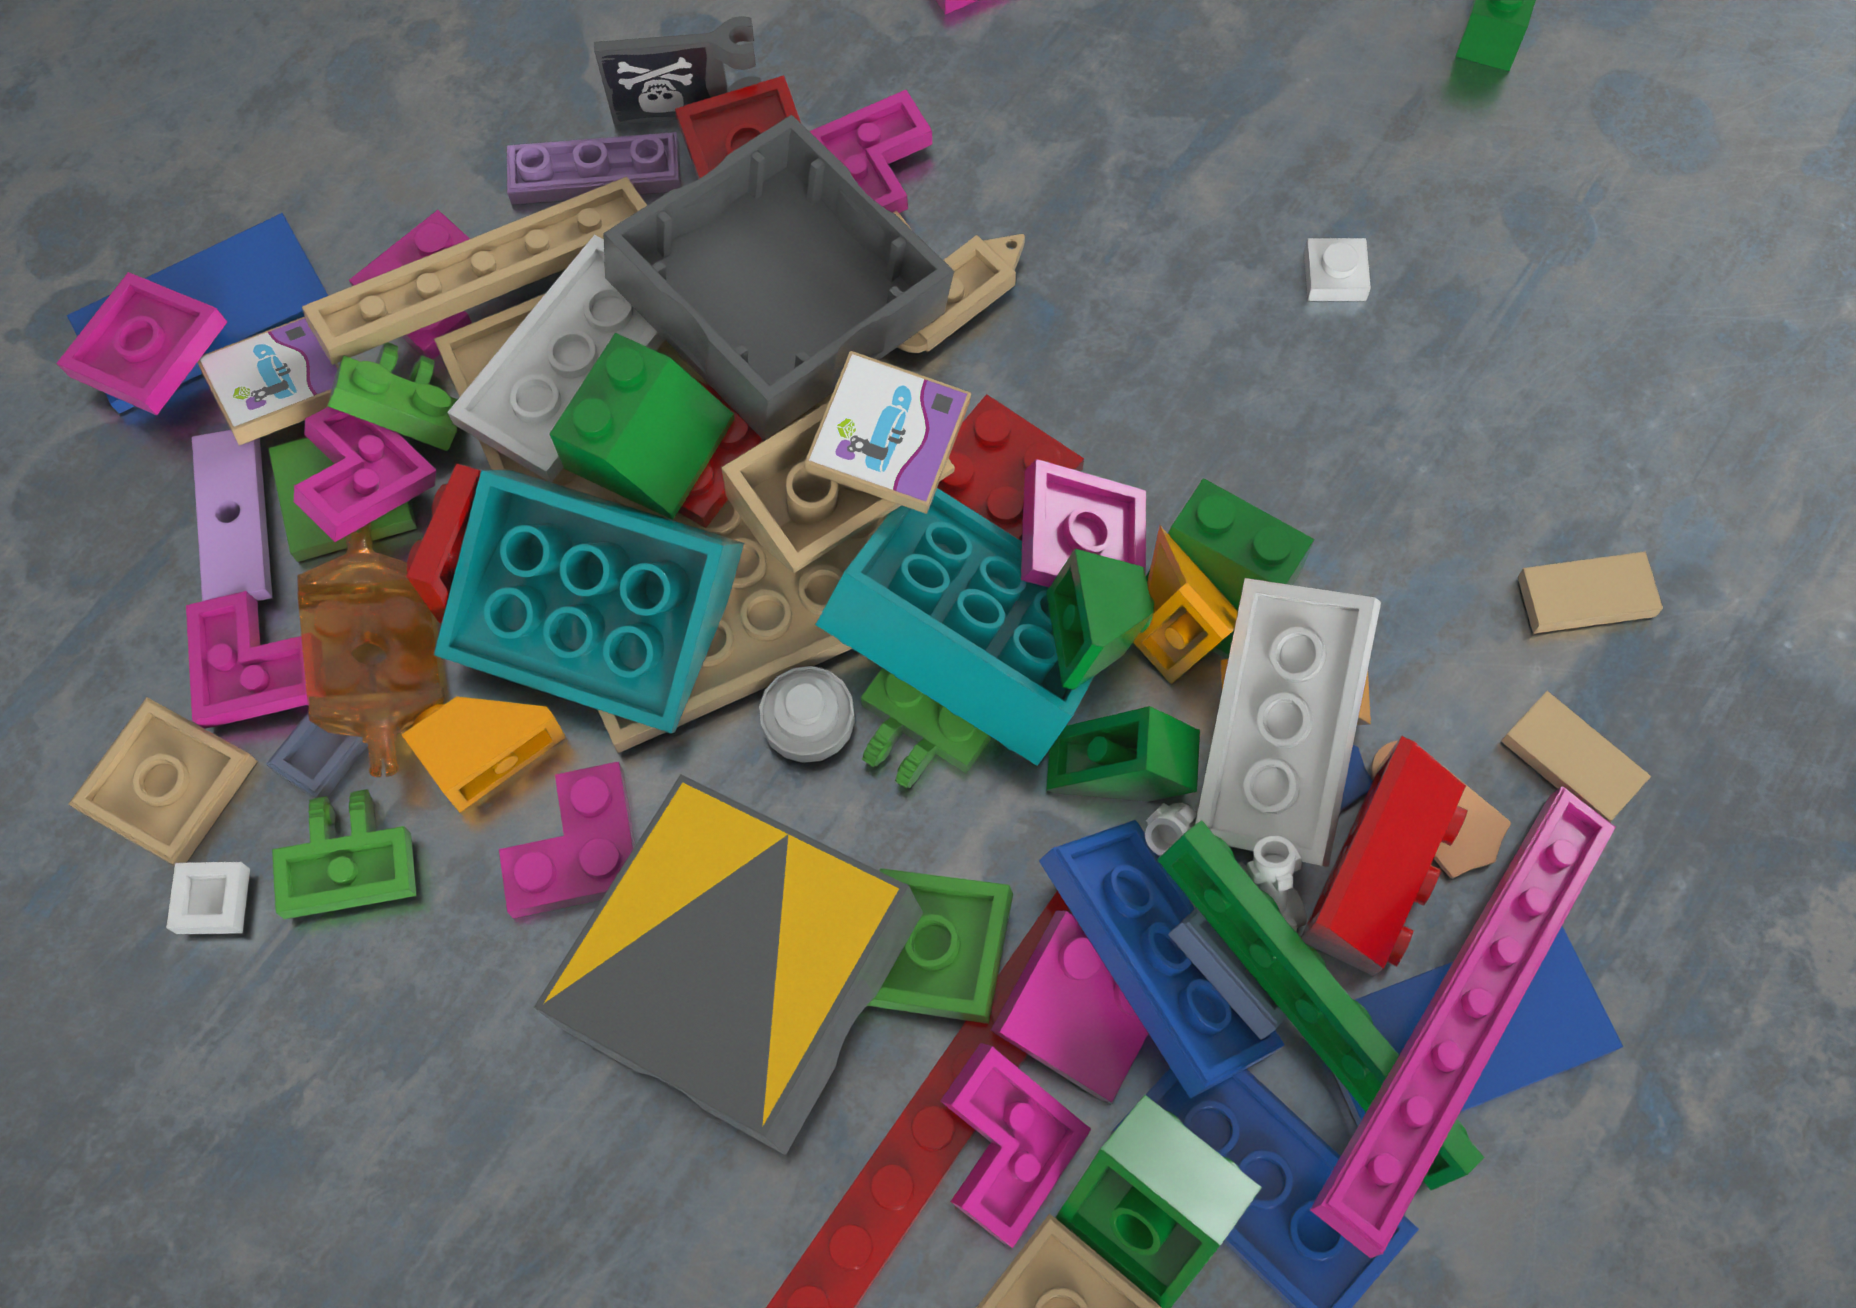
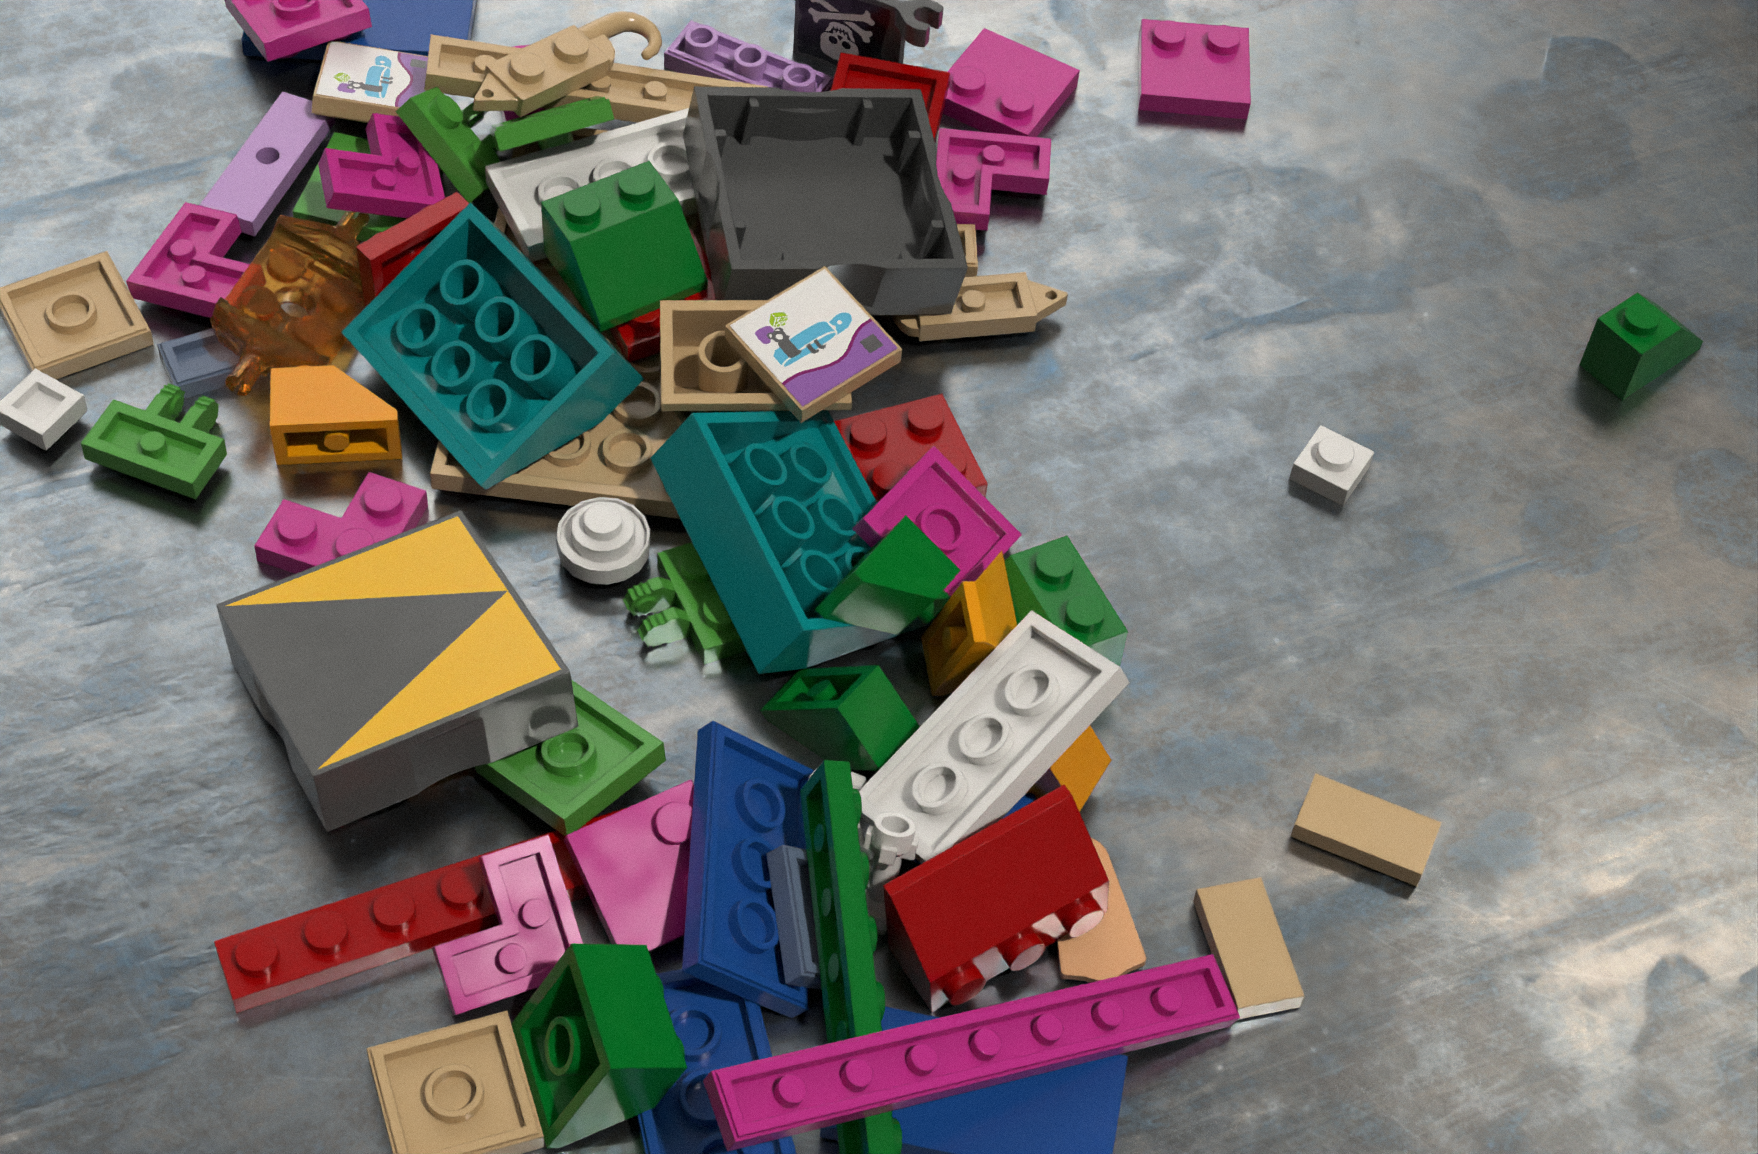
camera: 25 degrees right, 15 degrees down
none -> tan plate [473,11,662,117]
none -> bright green plate [489,96,614,151]
none -> dark pink plate [943,28,1080,137]

